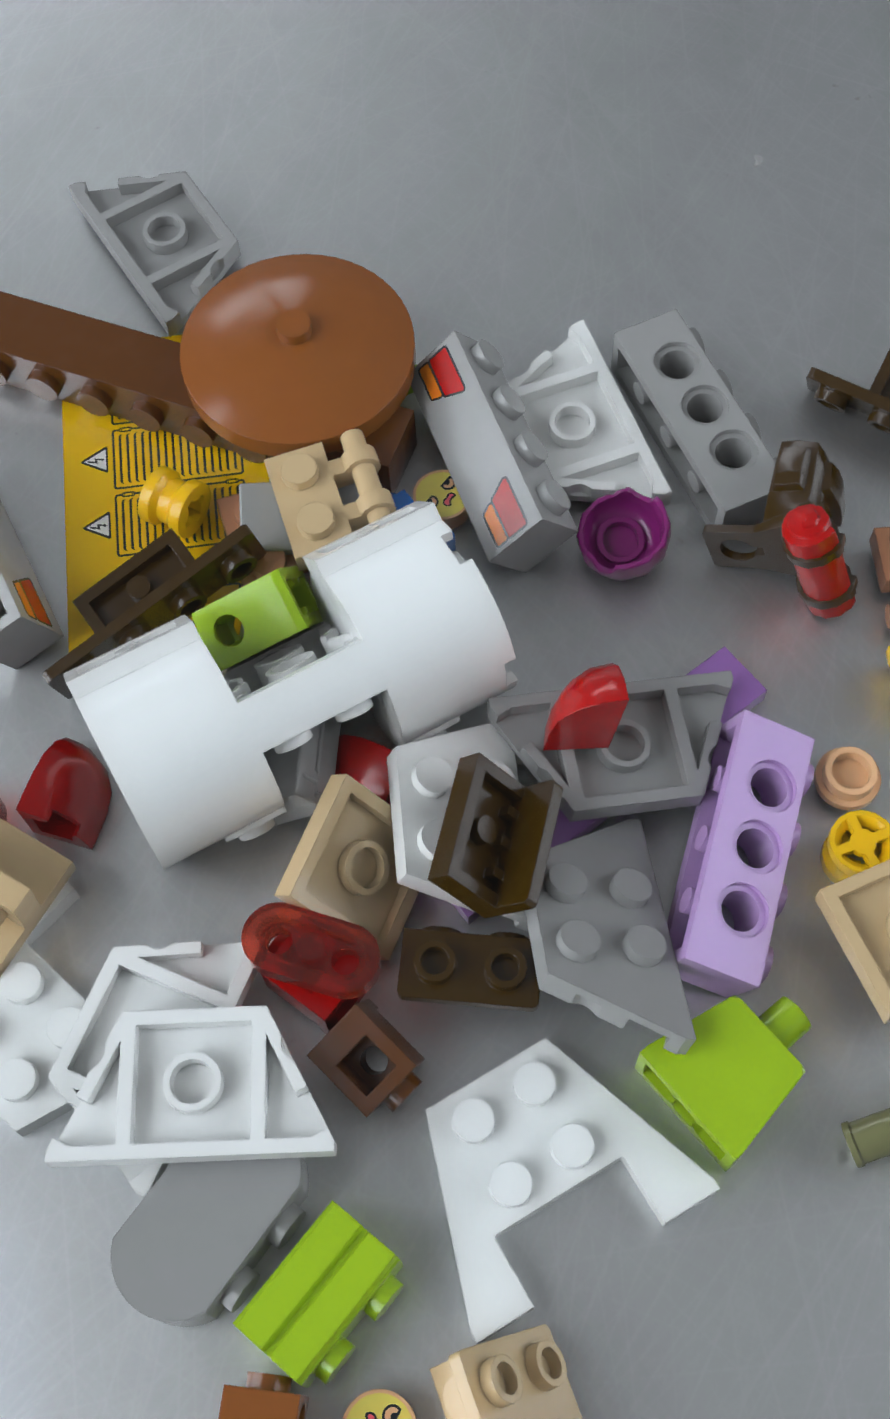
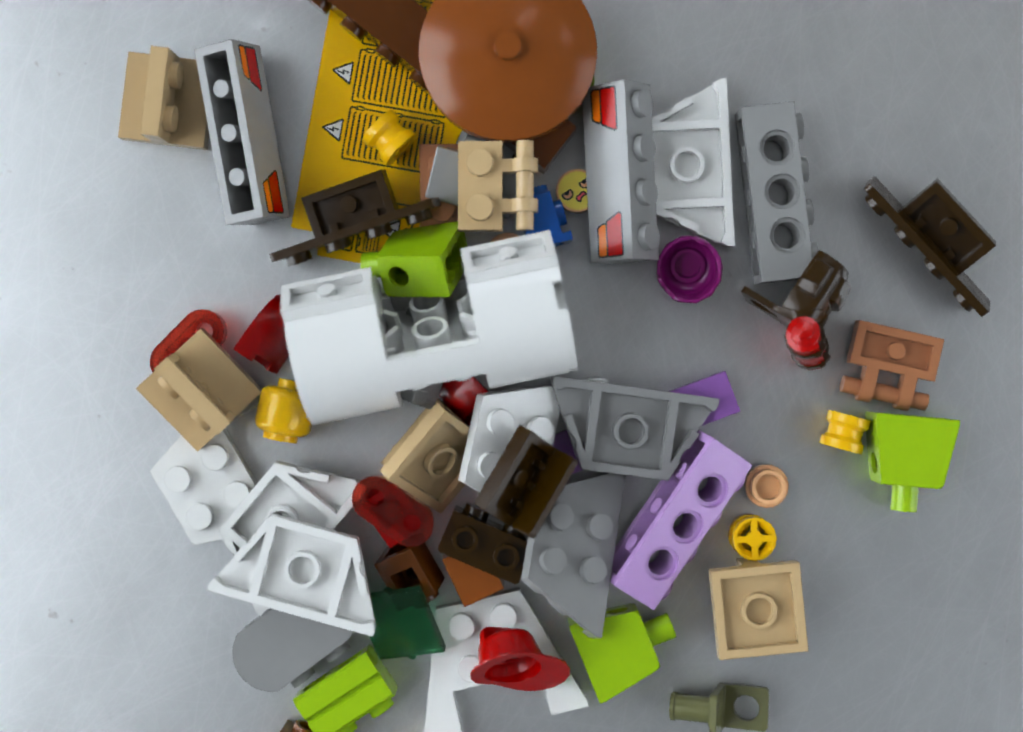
camera: 10 degrees right, 25 degrees up
red brick [543,663,629,751] -> none
none -> yellow head [255,378,312,444]
none -> clear green piece [369,586,446,660]
none -> dark orange brick [442,554,504,607]
none -> red piece [470,627,570,691]

